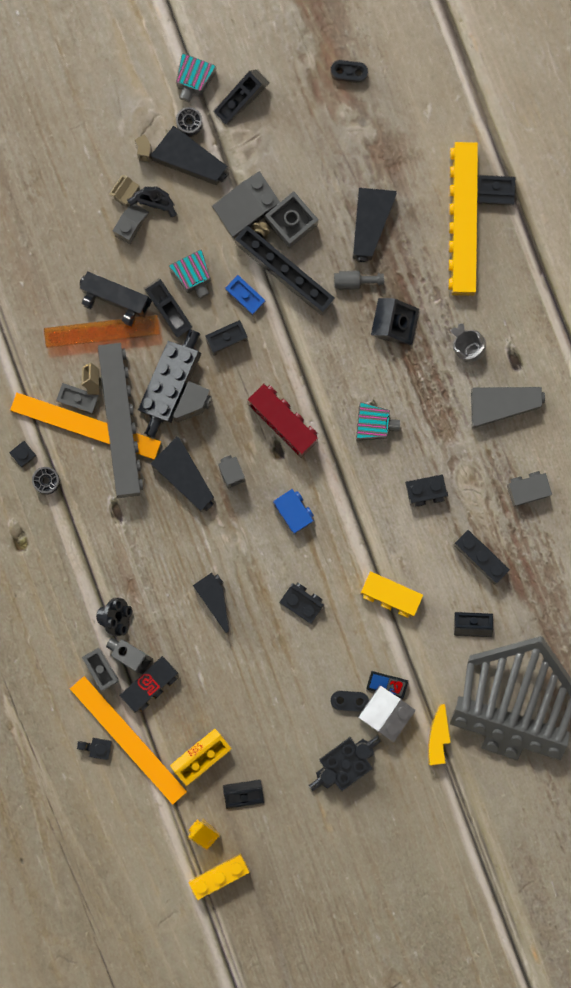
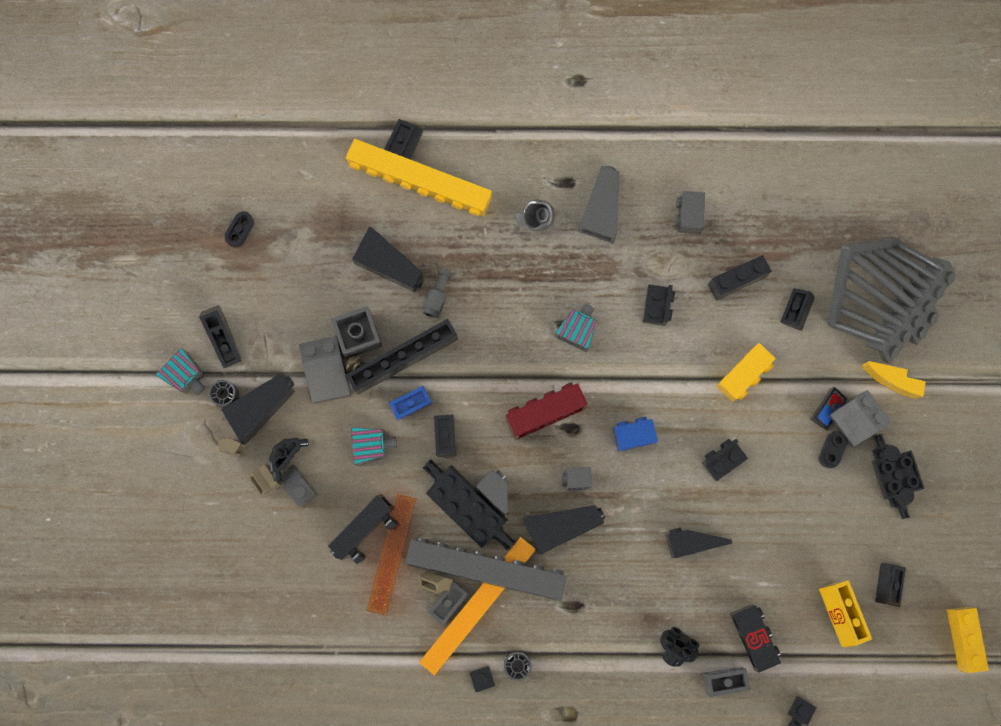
camera: 60 degrees left, 5 degrees down
light orange tile [70,676,187,805] -> none
dark grey torso [106,638,153,674] -> none
black slope [143,278,193,338] -> none
yellow slope [188,819,220,850] -> none
black slope [371,298,419,345] -> none

